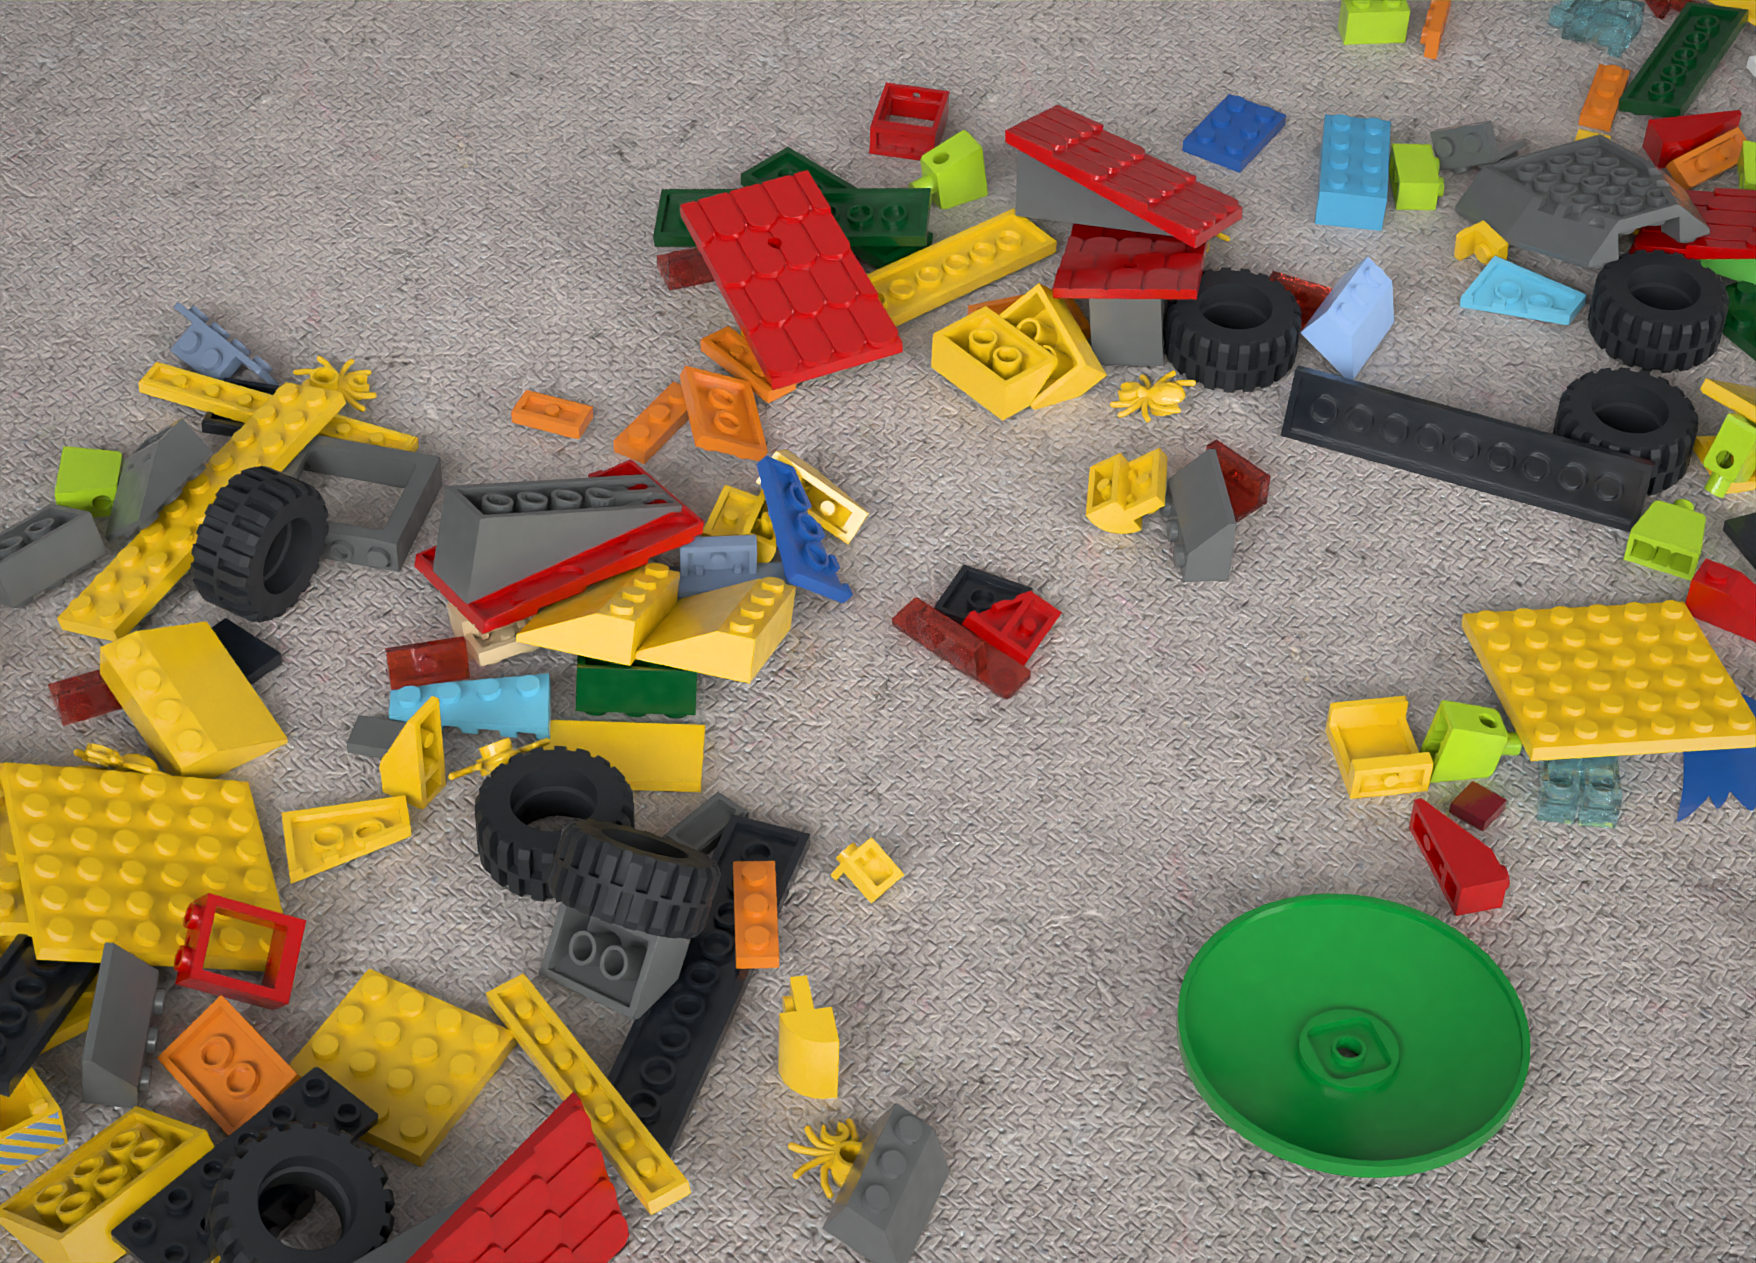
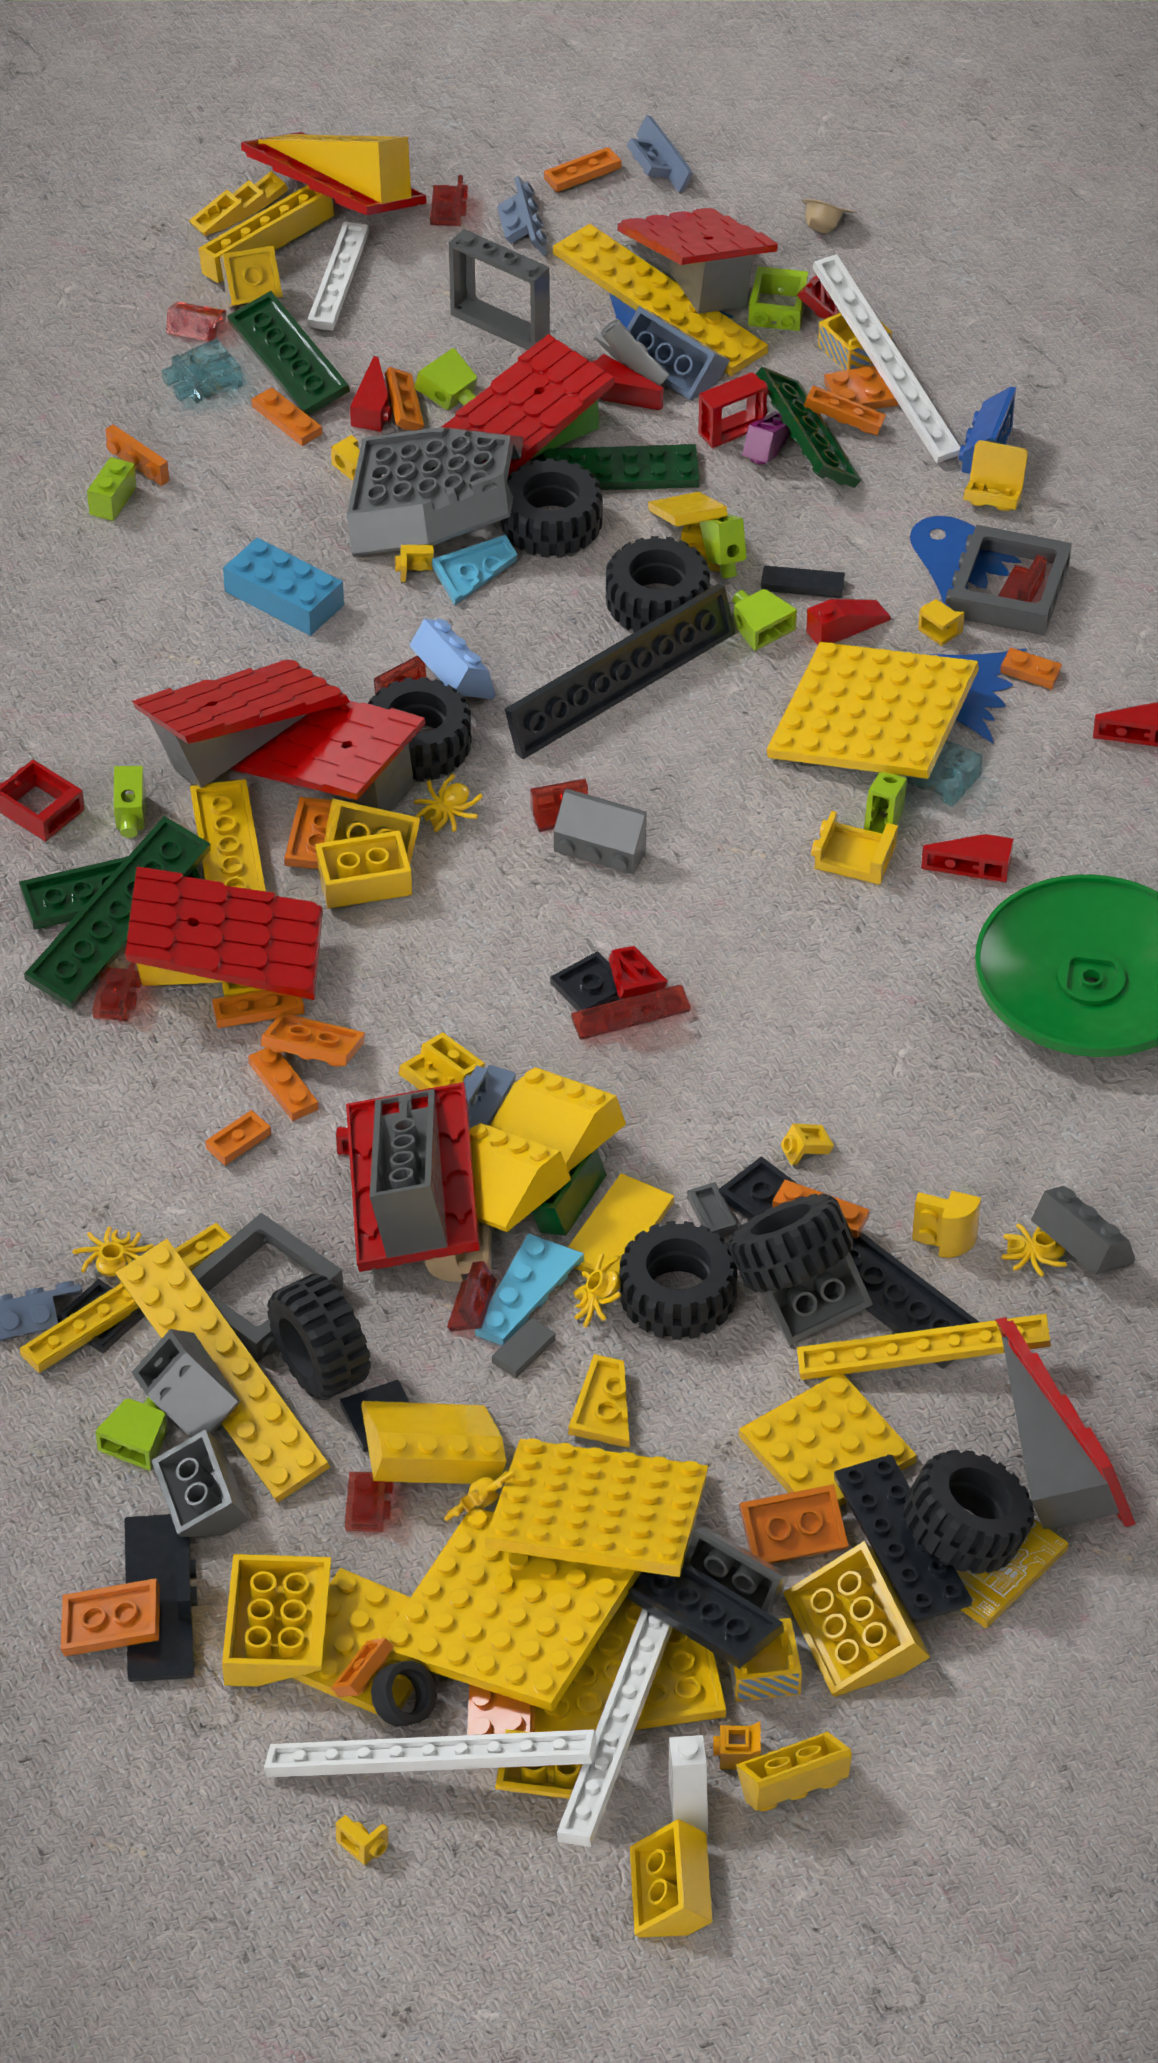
camera: 60 degrees left, 5 degrees up
red window [174,893,306,1010] -> none
yellow slope [379,696,446,810] -> none
yellow slope [756,449,869,545] -> none
blue wing [756,456,853,603] -> none
yellow brick [1085,447,1168,534] -> none
blue plate [1182,94,1286,173] -> none
lime brick [1388,143,1444,210] -> none
dark grey bracket [1430,120,1527,173] -> none
dark red tile [1449,781,1507,832] -> none

